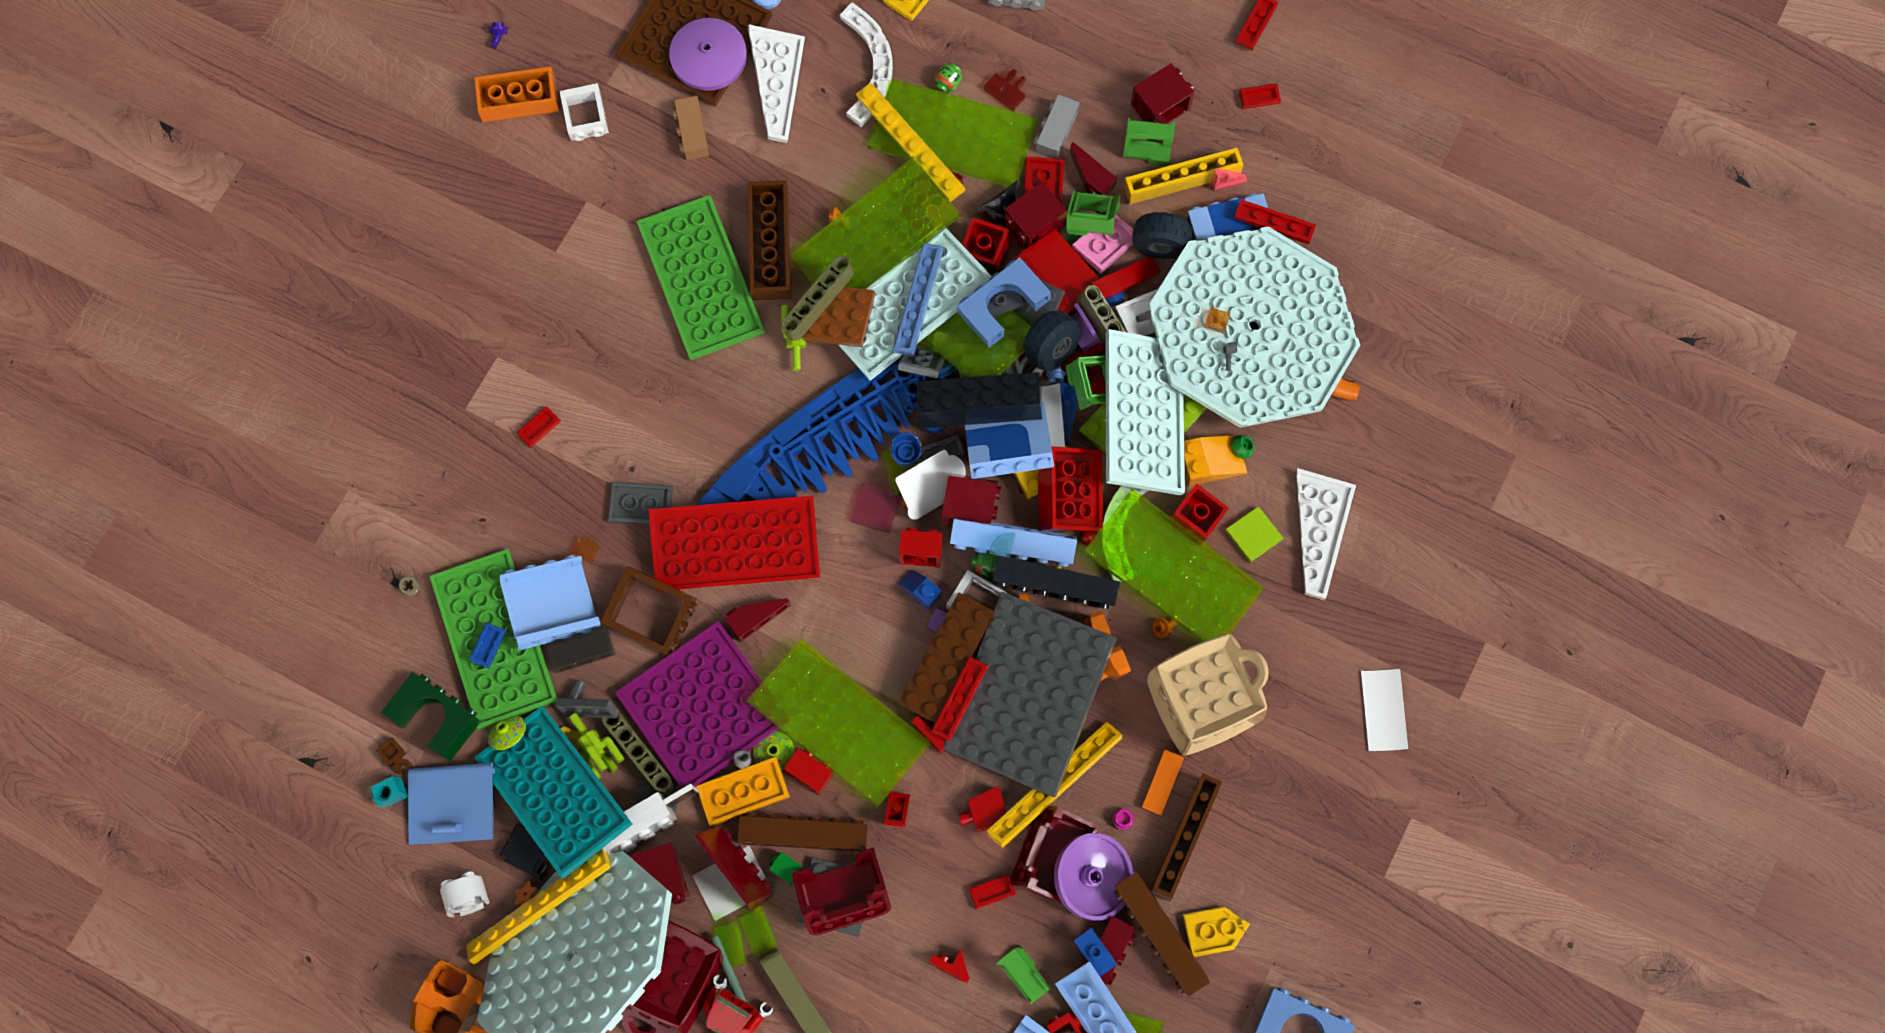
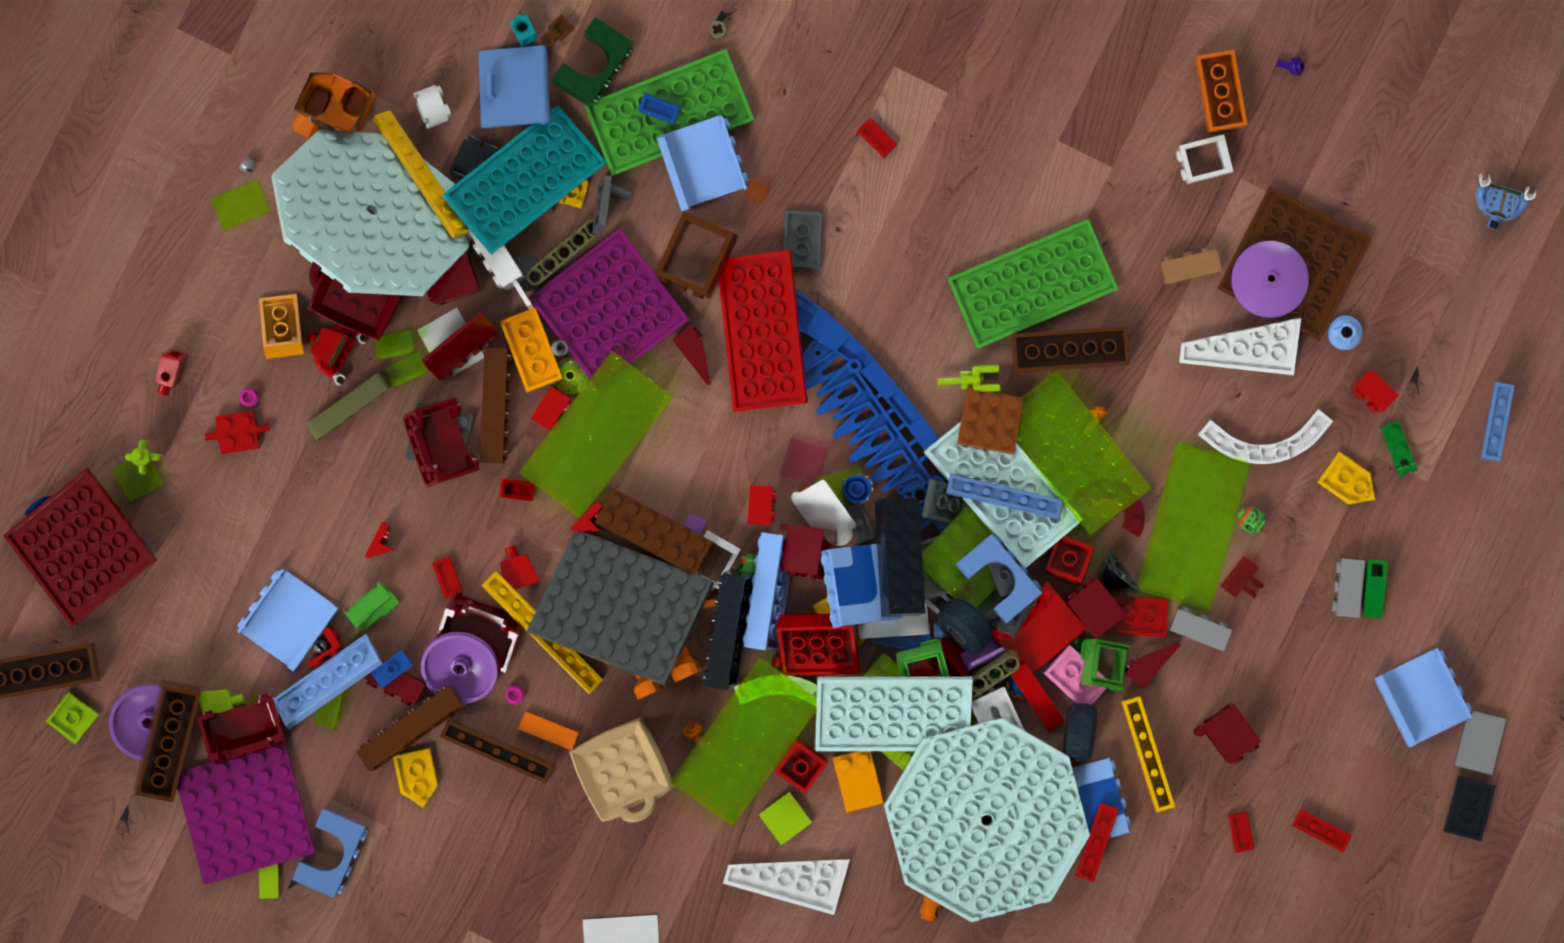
camera: 90 degrees right, 15 degrees up
lime dish [488,716,526,750] -> none
orange plate [515,881,539,906] -> none
clear smoke brick [546,626,616,674] -> none
lime plant [569,713,624,779] -> none
sand green bar [711,936,747,1002] -> none
green brick [769,852,803,886] -> none
olive beam [782,255,854,341] -> none
yellow plate [856,83,966,202] -> none
blue slope [898,570,942,612] -> none
red tile [931,656,989,741] -> none
clear light blue brick [989,532,1016,558] -> none
bright green piece [1123,118,1175,166] -> none
clear orange tile [1205,307,1230,334] -> none
coral tile [1211,168,1247,191] -> none
dark grey hand [1223,342,1237,371] -> none
green plate [1231,435,1255,459] -> none

